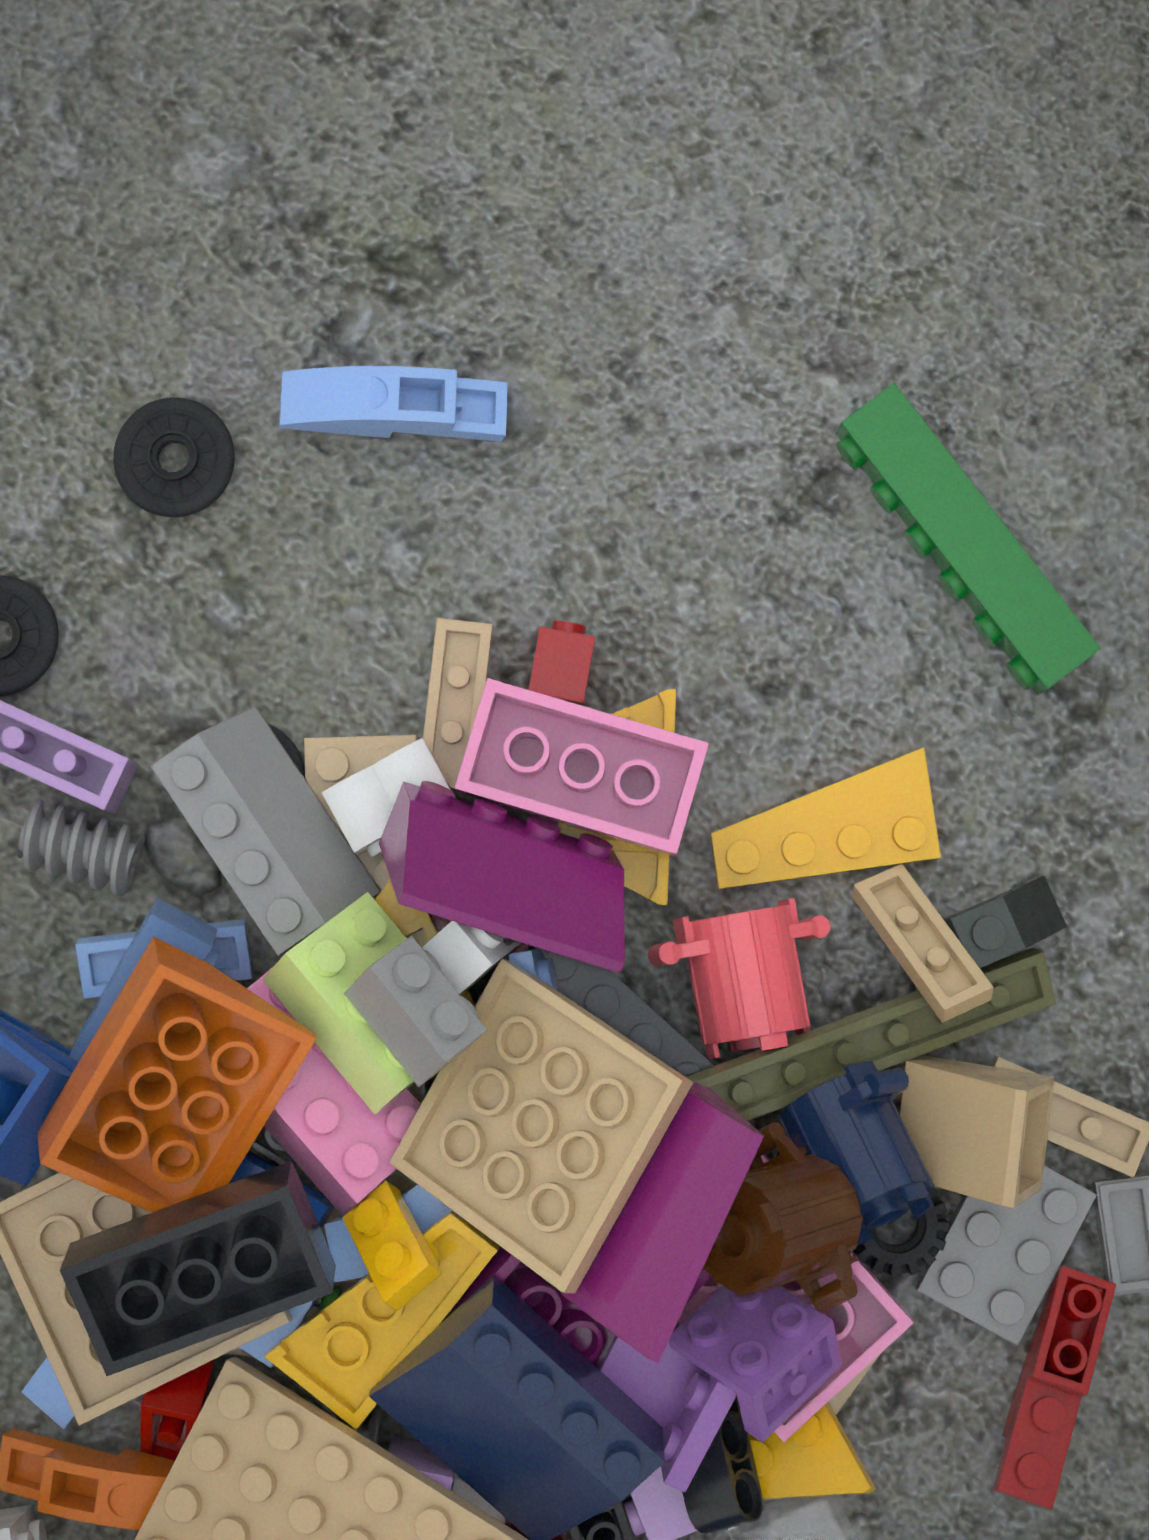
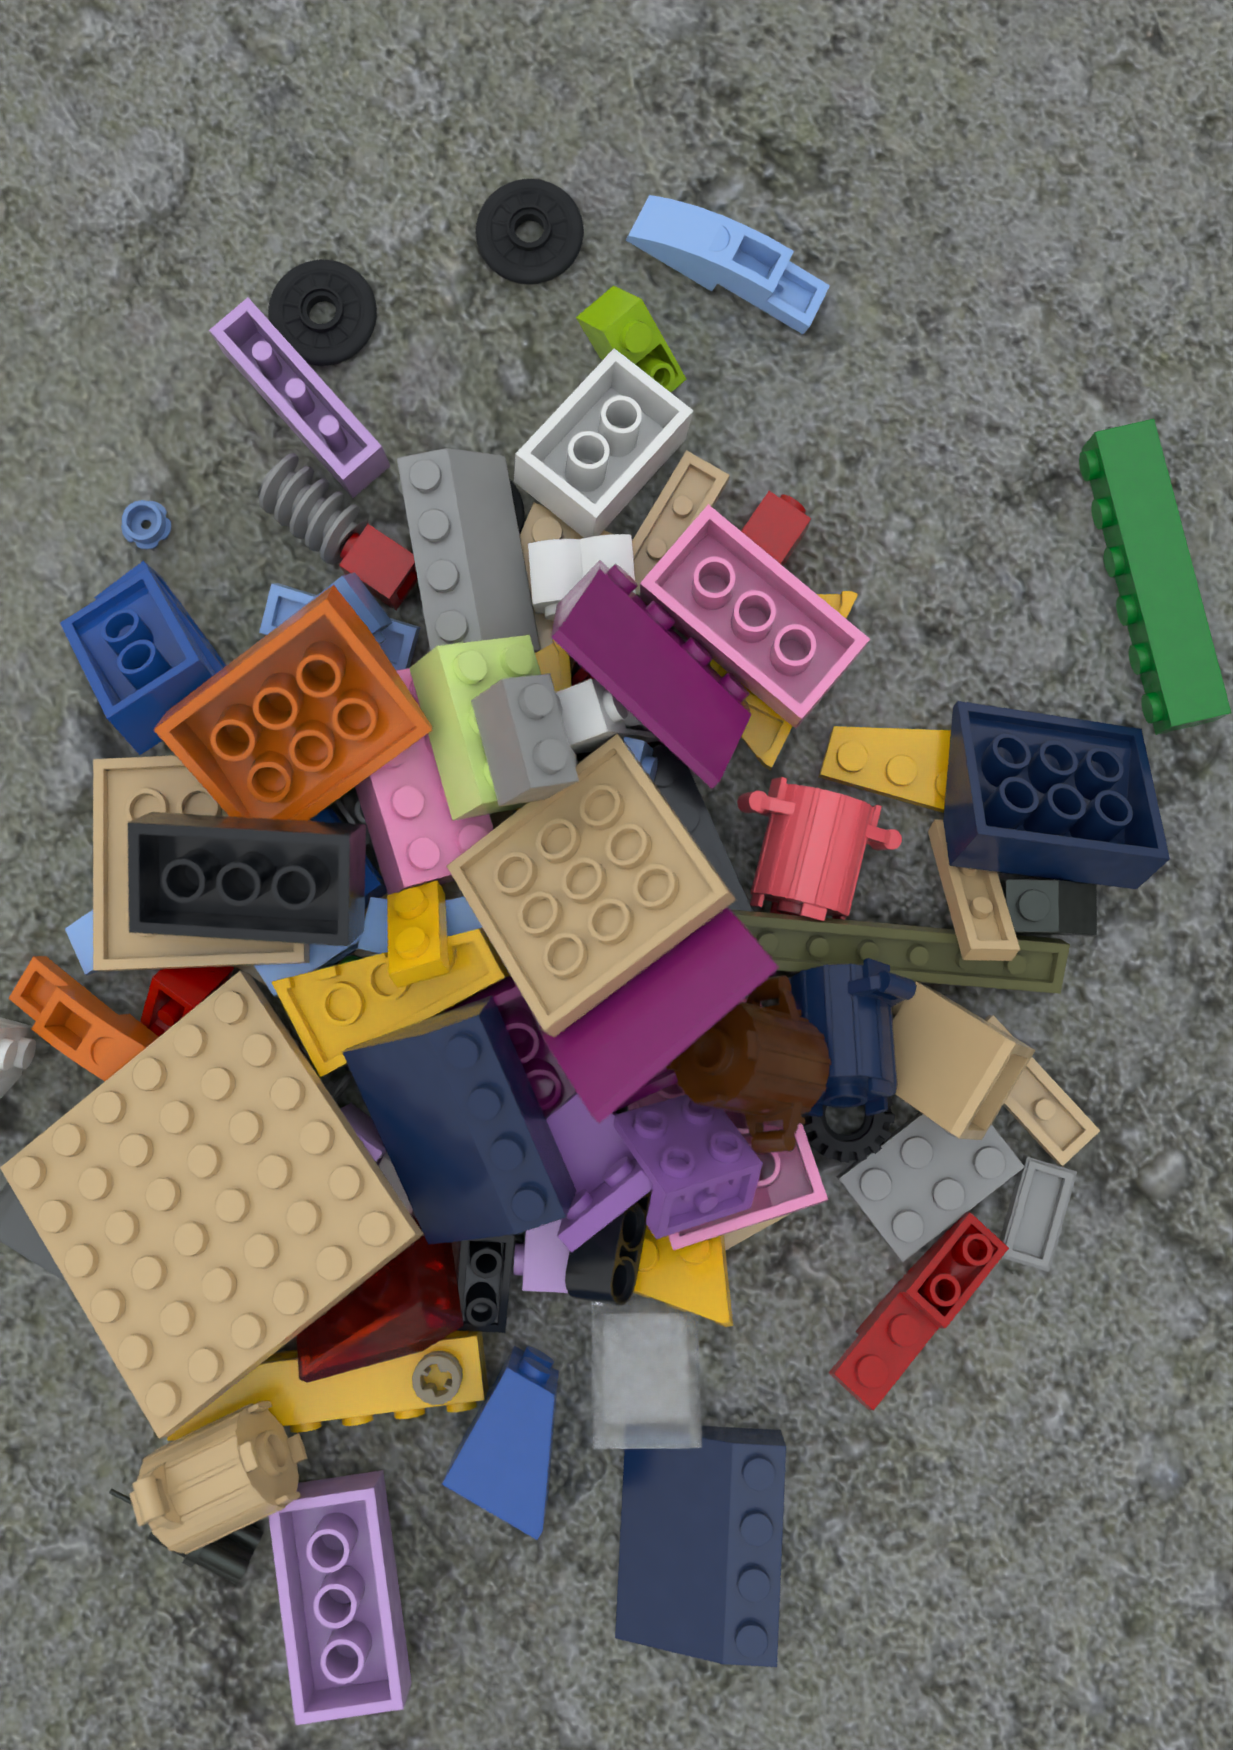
camera: 30 degrees right, 0 degrees up
none -> red brick [339,524,418,611]
none -> white brick [514,348,693,538]
none -> lime slope [576,285,687,392]
none -> dark blue slope [943,701,1170,889]

